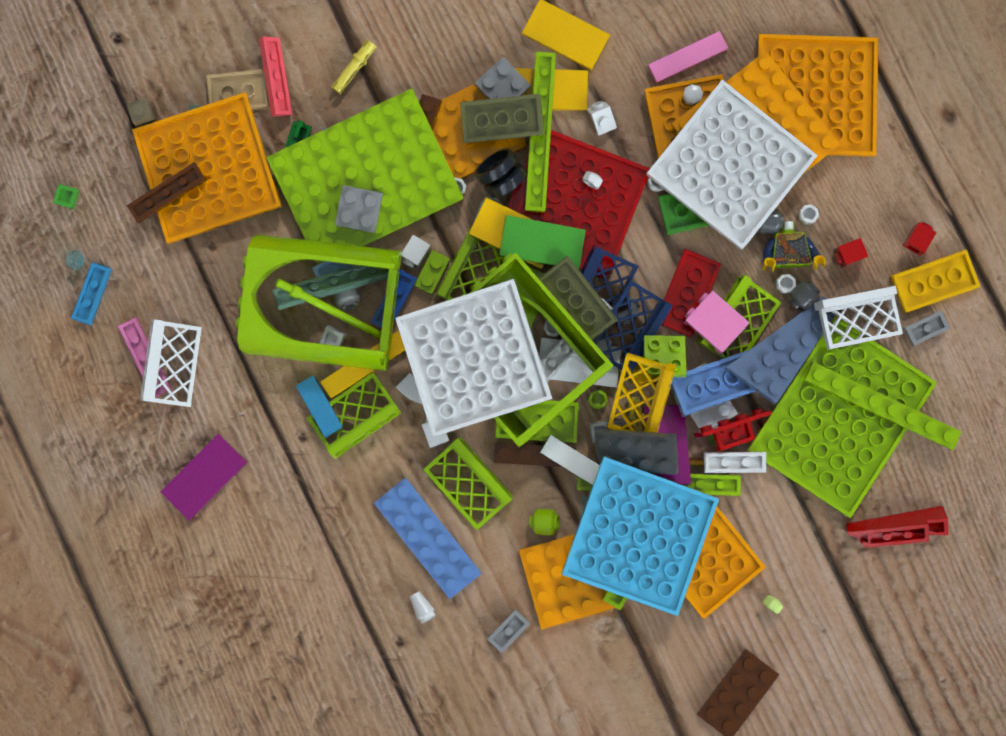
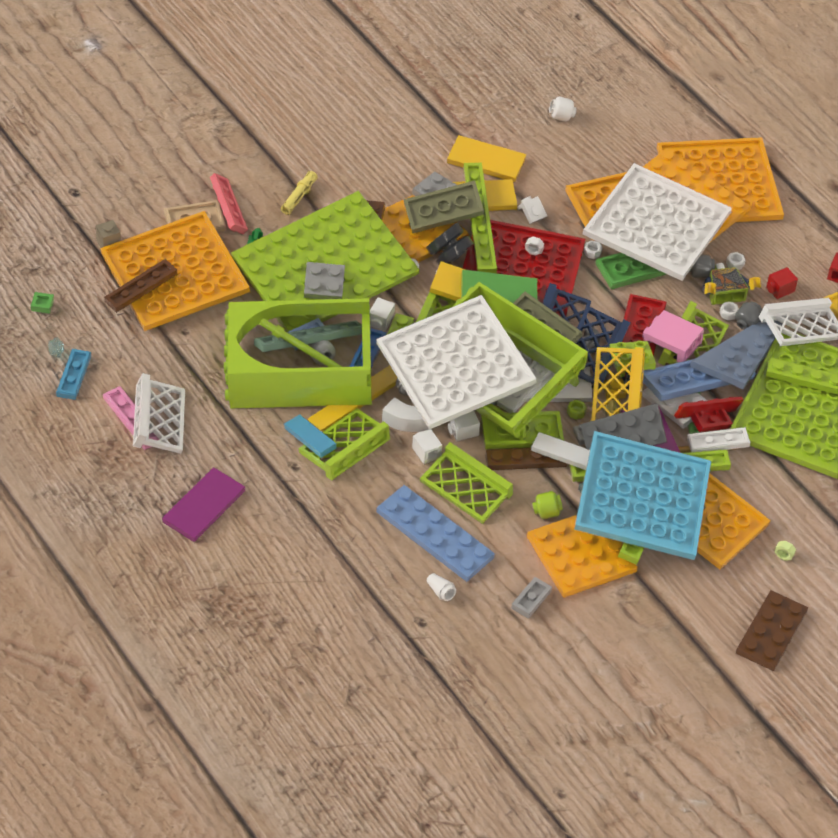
camera: 10 degrees left, 35 degrees down
bright pink tile [648,31,728,84] -> none
white tile [682,84,703,106] -> none

